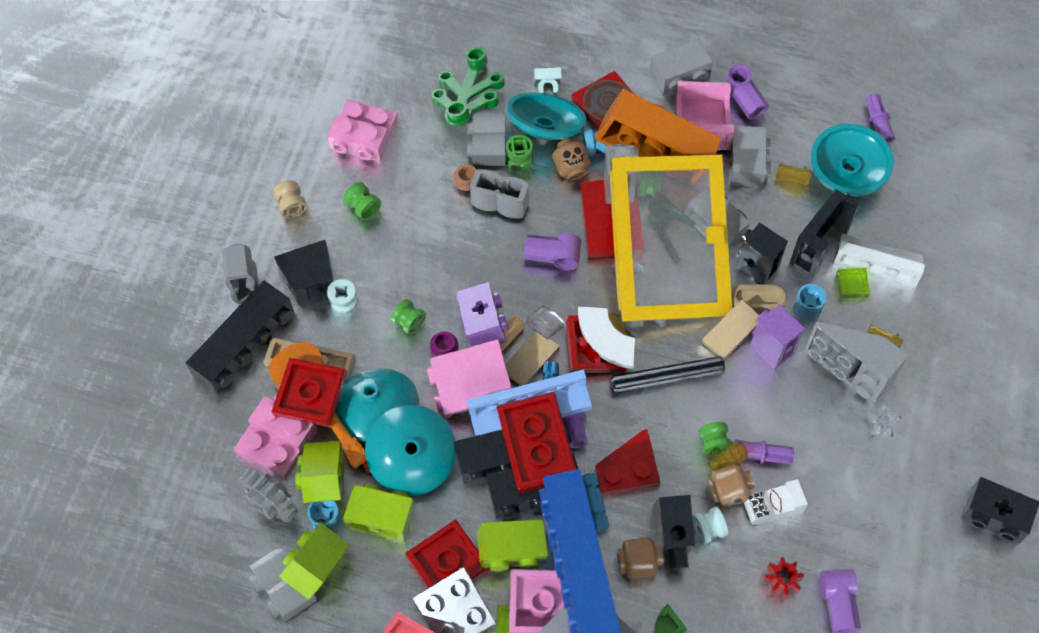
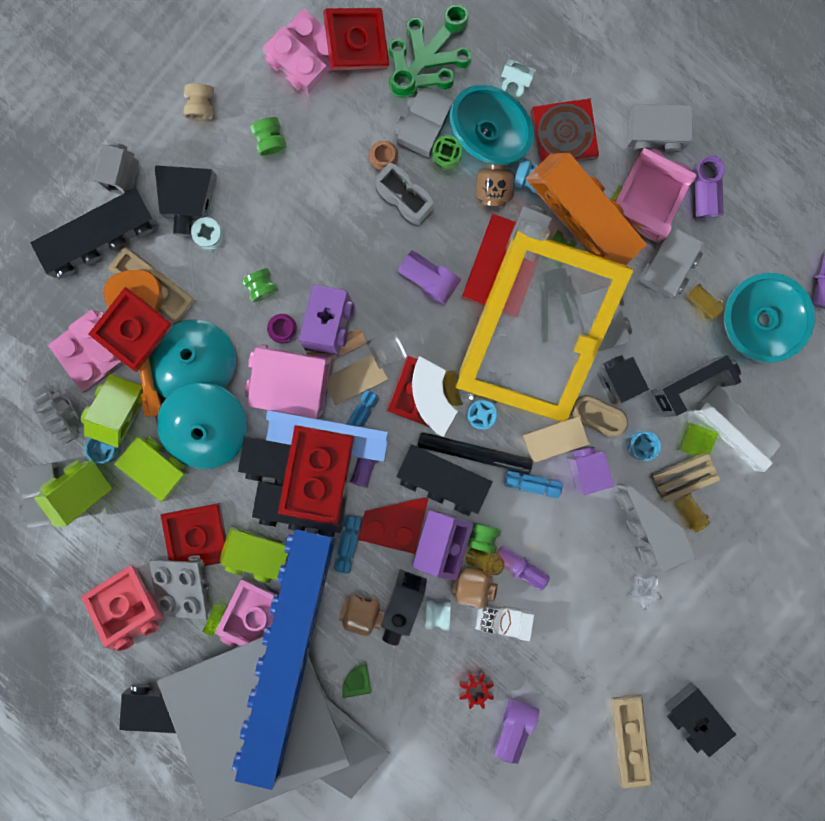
camera: 25 degrees right, 25 degrees up
none -> red tile [323,8,390,70]
none -> black brick [396,444,493,516]
none -> medium lavender brick [412,510,474,581]
none -> medium azure wheel [466,400,497,430]
none -> dark azure axle [504,470,563,498]
none -> tan tile [611,695,652,789]
none -> tan tile [652,452,720,503]

